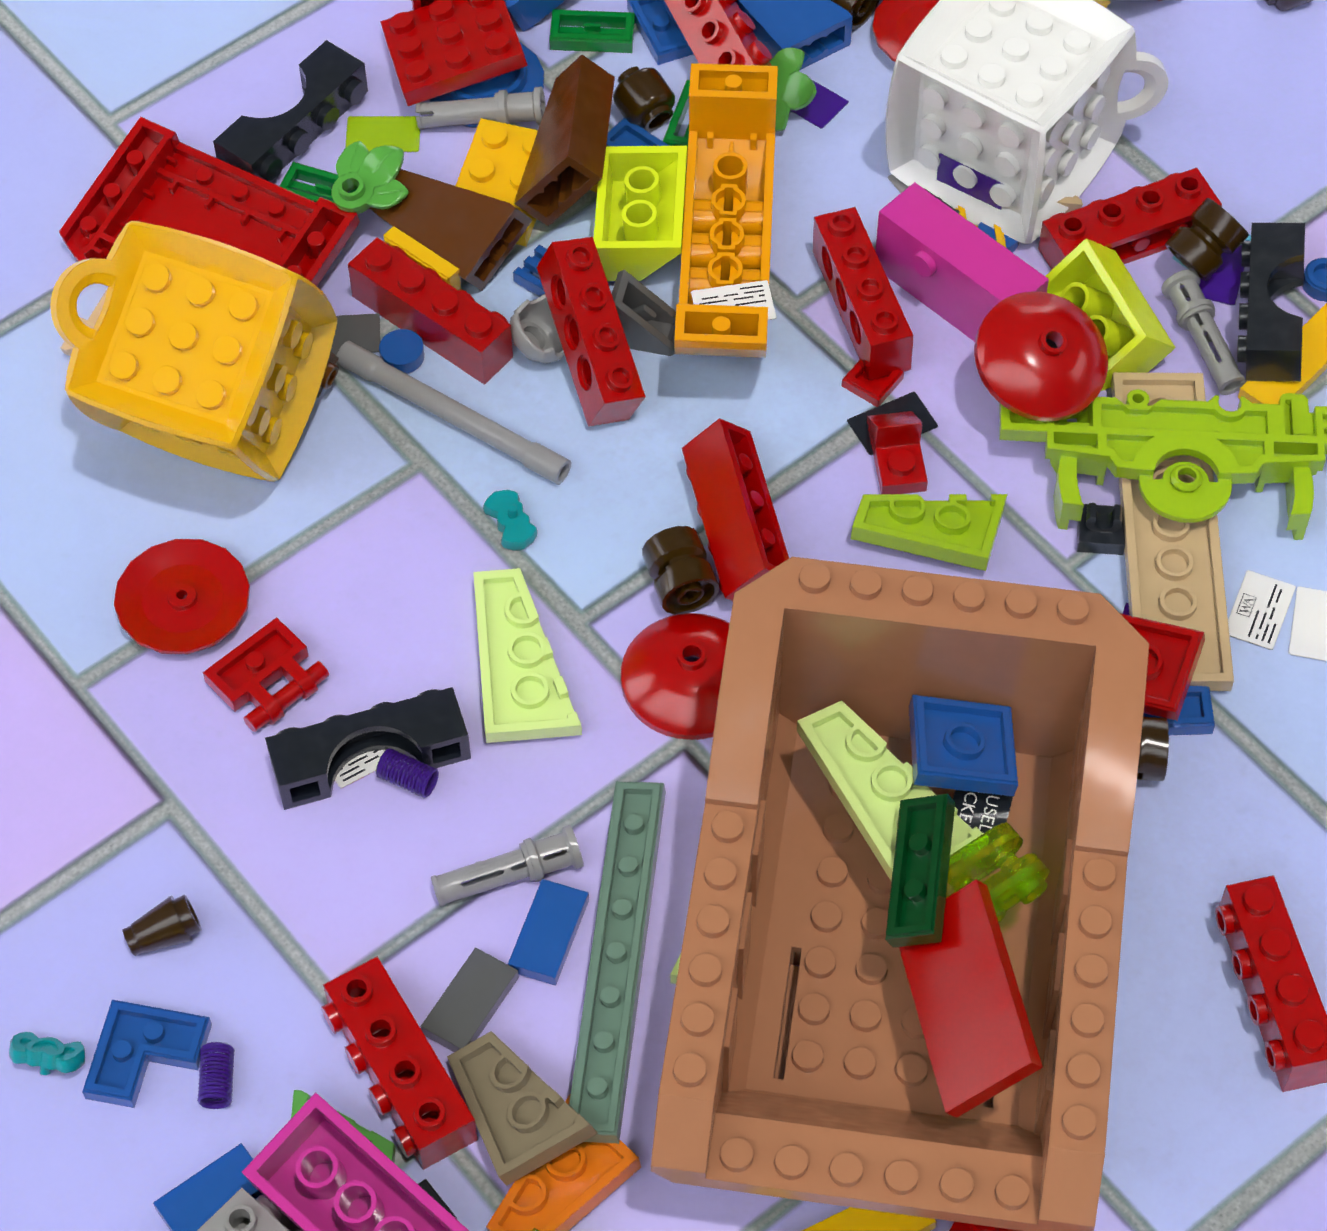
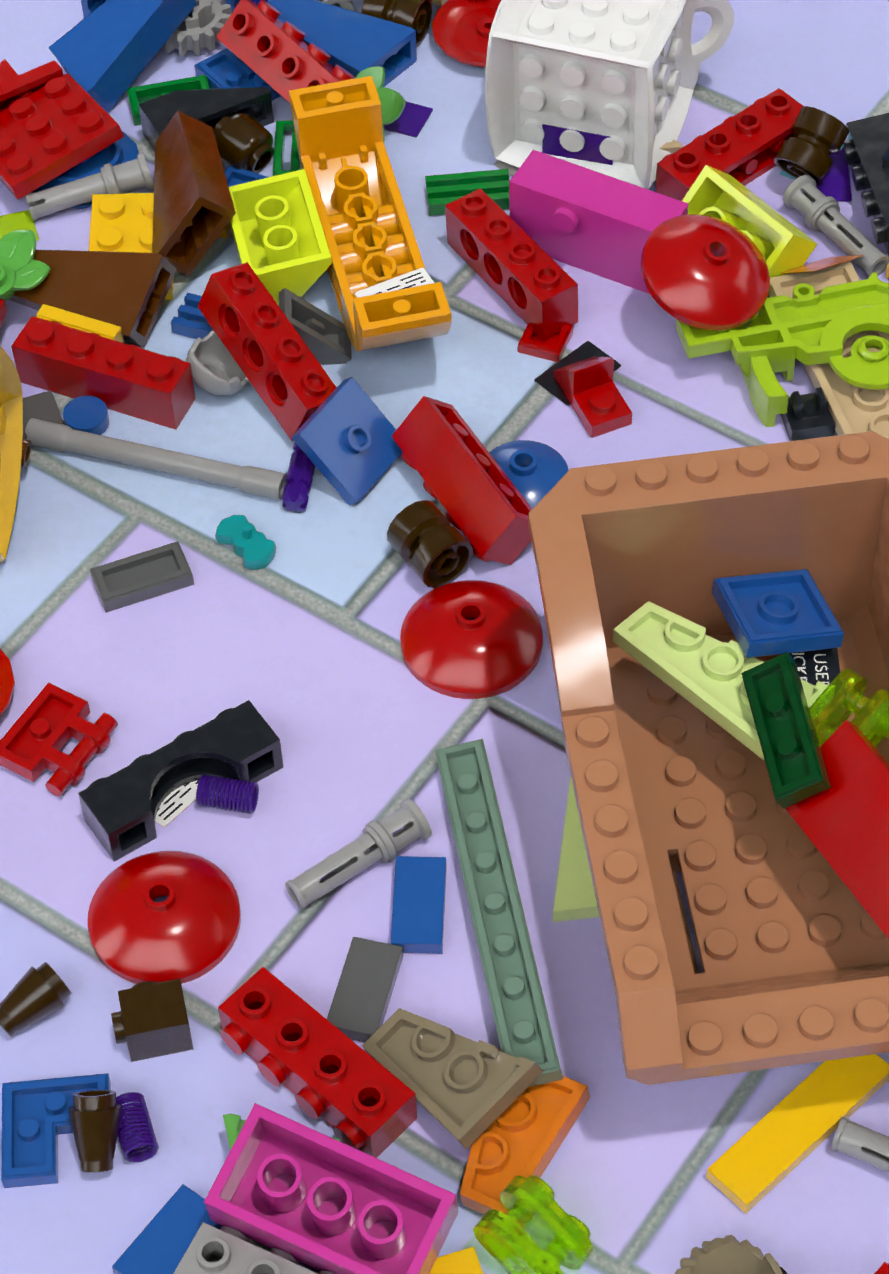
camera: 15 degrees left, 5 degrees down
yellowish green wing [473,568,582,743] -> none
lime wing [851,494,1007,571] -> none
none -> dark brown cone [67,1090,122,1172]
none -> red dish [87,851,241,984]
none -> dark grey tile [90,541,194,613]
none -> dark brown brick [111,979,194,1062]
none -> black slope [138,87,274,152]
none -> dark purple axle [282,442,316,513]
none -> blue plate [291,377,402,506]
none -> green tile [425,169,510,216]
none -> blue dish [489,440,569,509]
none -> orange sticker [781,255,864,273]

